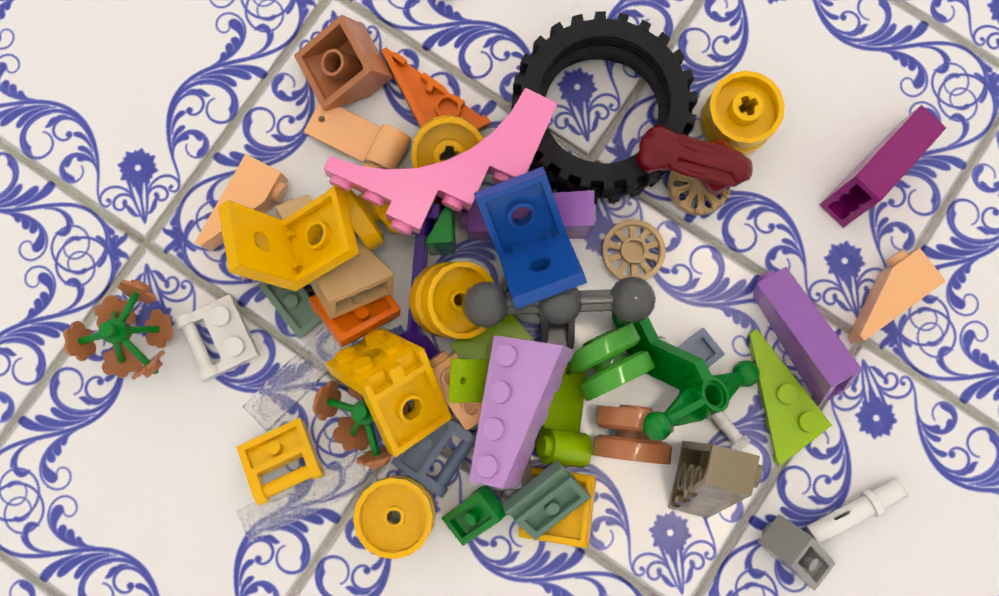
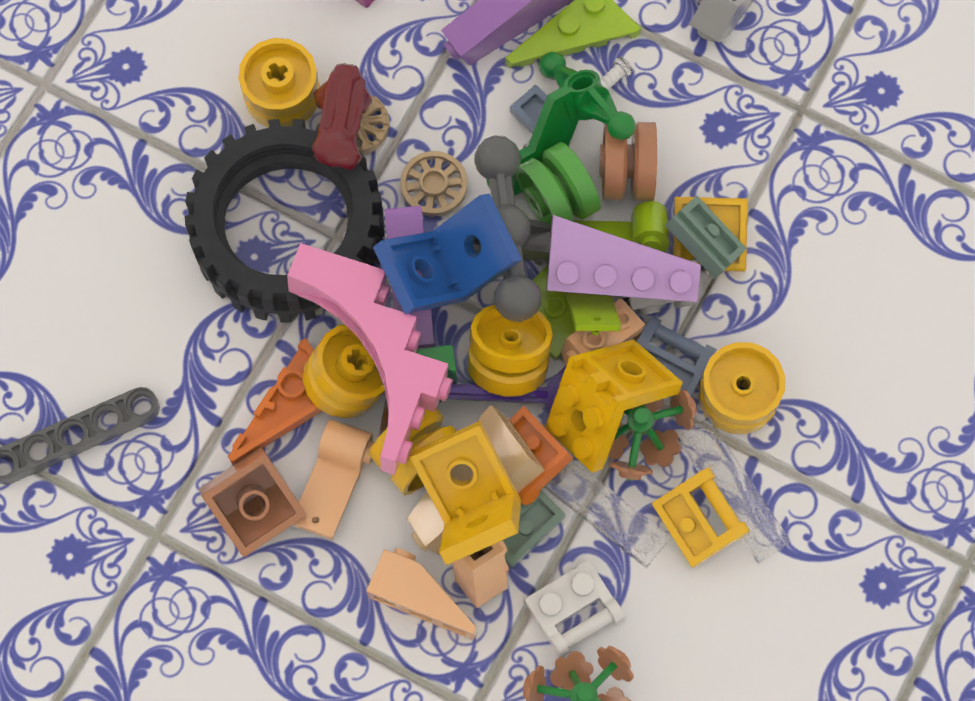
camera: 95 degrees left, 10 degrees down
green slope [442,485,507,546] -> none
dark tan wedge [668,441,762,518] -> none

